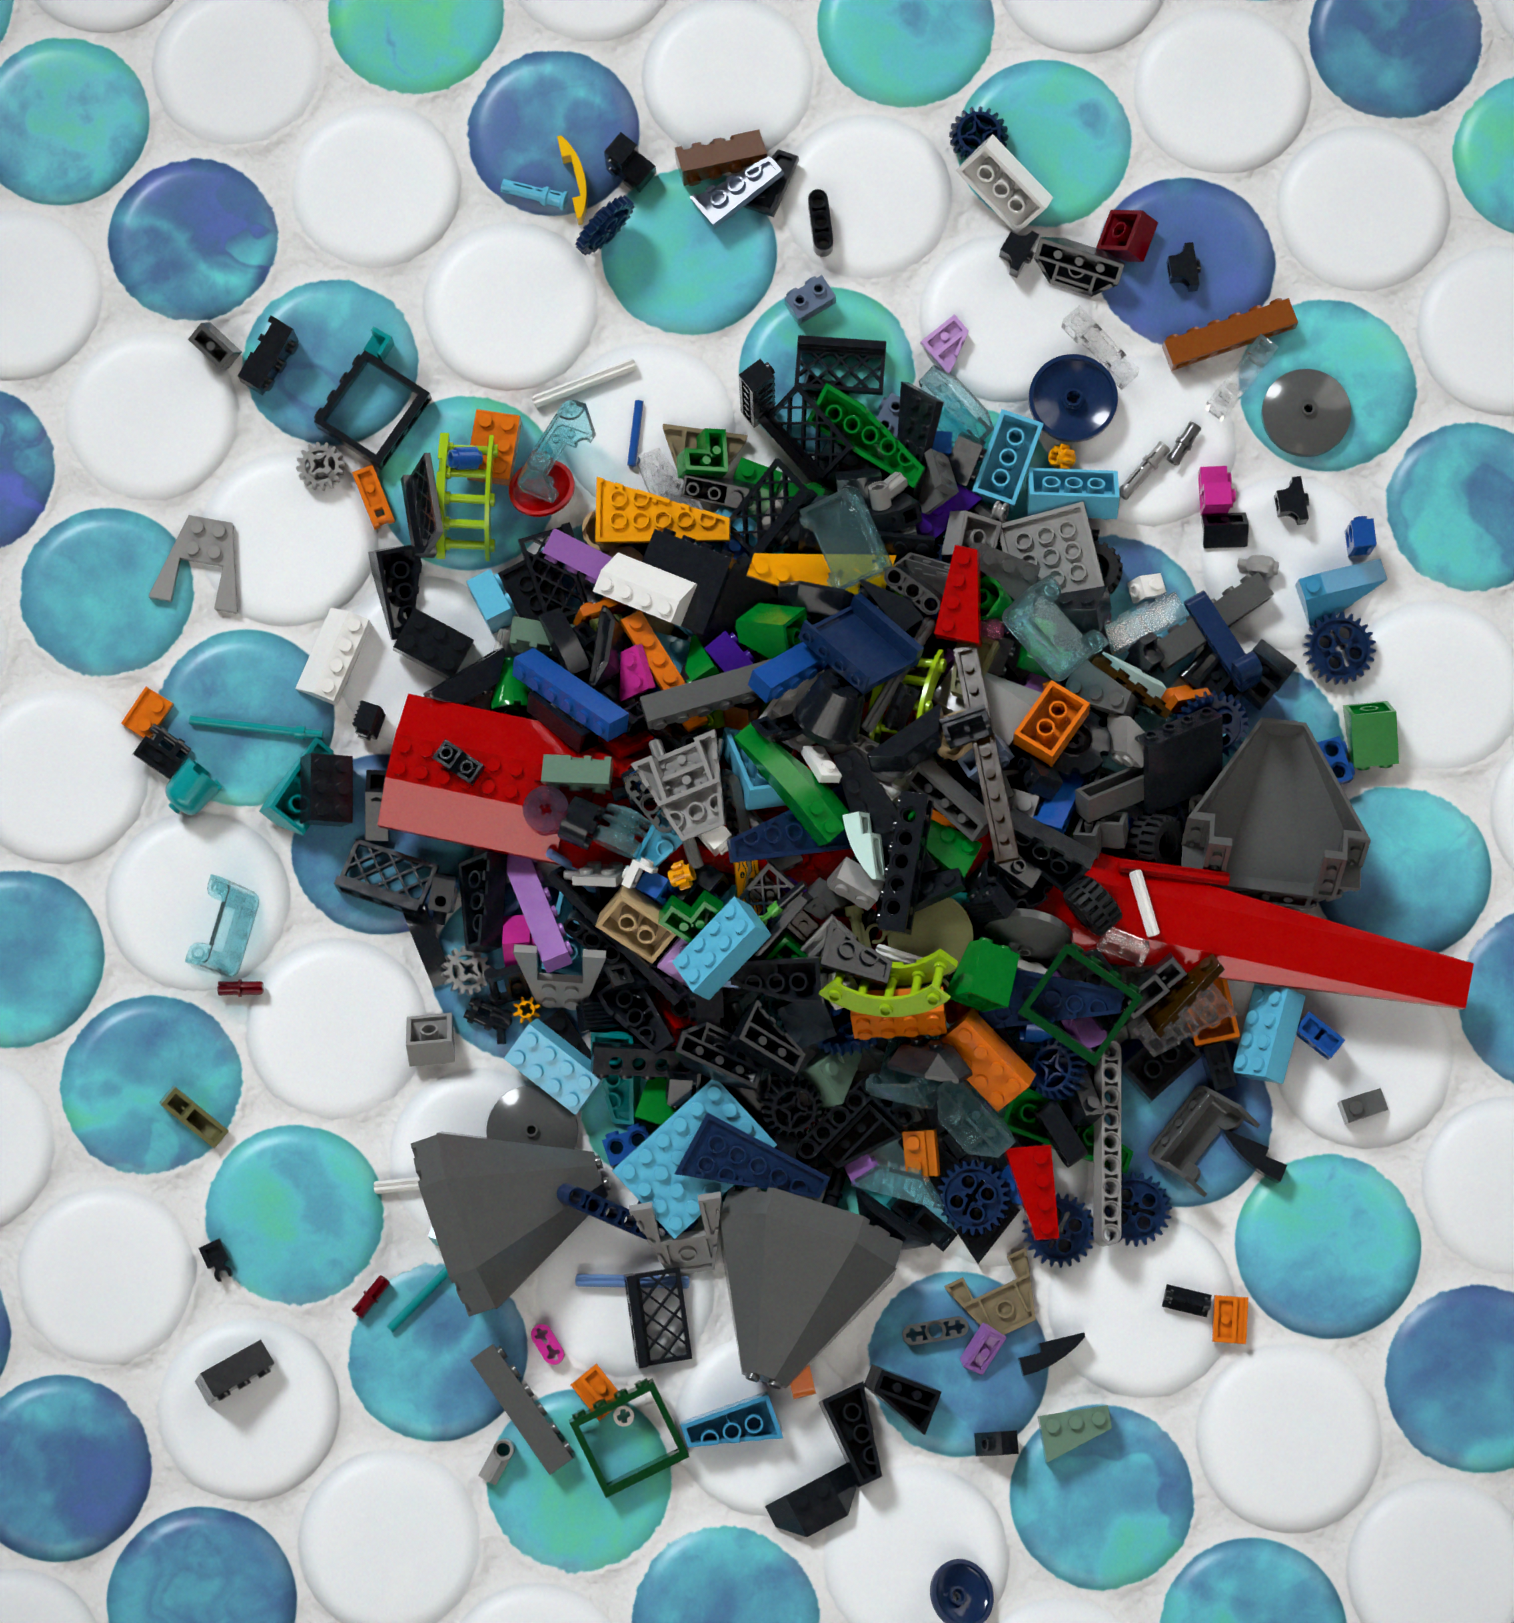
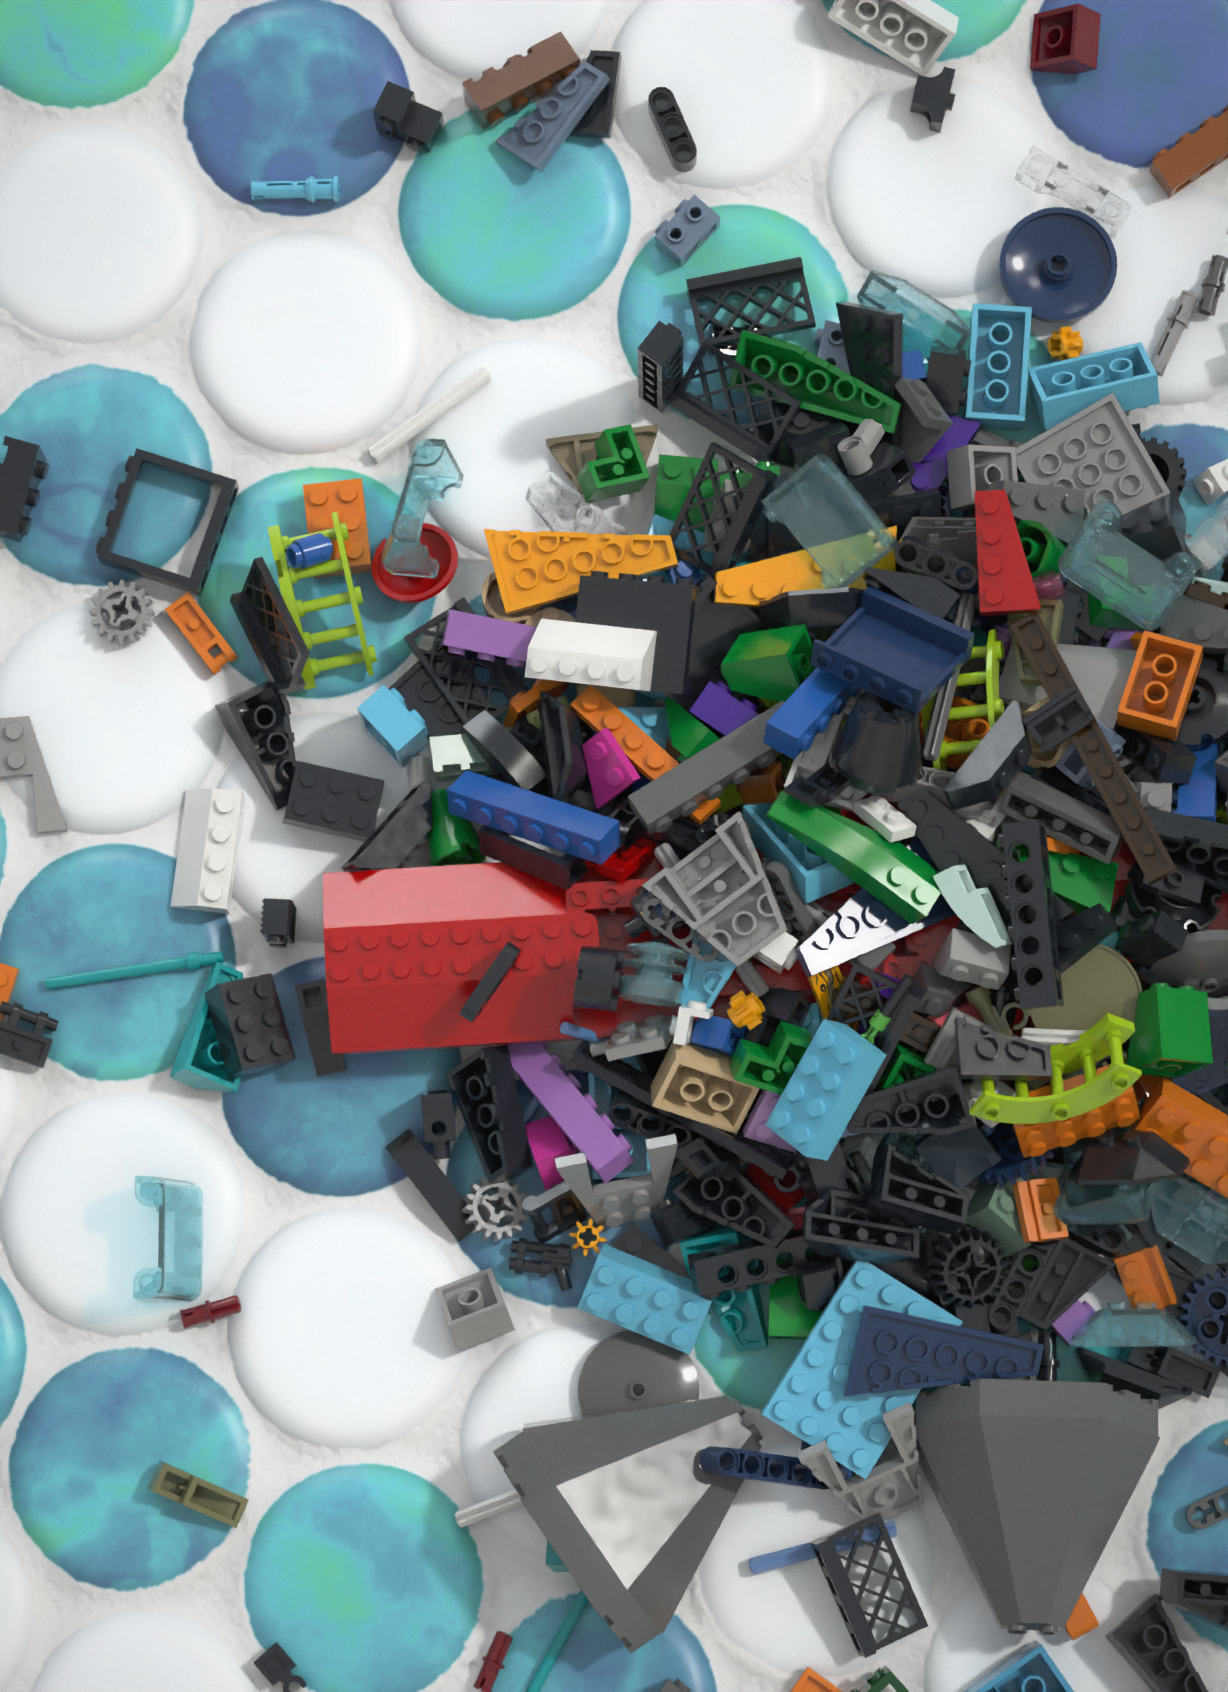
camera: 15 degrees left, 0 degrees up
teal cylinder [165,758,223,815] -> none
black fence [334,838,440,918] -> none
teal panel [363,326,394,362] -> none
black slope [432,739,486,786] -> none
clear purple brick [523,786,569,836] -> none
dark pink beam [531,1324,564,1365] -> none
sand green wedge [541,754,614,795] -> none
yellow slope [557,135,588,225] -> none
dark blue gear [575,195,635,256] -> none
blue brick [602,1123,649,1168] -> none
blue bar [627,400,644,467] -> none
black slope [681,474,755,509] -> none
black hinge [881,682,920,732] -> none
lavender wing [920,314,969,376] -> none
light grey bush [991,501,1009,523] -> none
black wedge [1034,237,1125,297] -> none
black brick [1166,242,1201,292] -> none
none -> black beam [459,941,522,1023]
none -> orange plate [1012,1177,1069,1244]

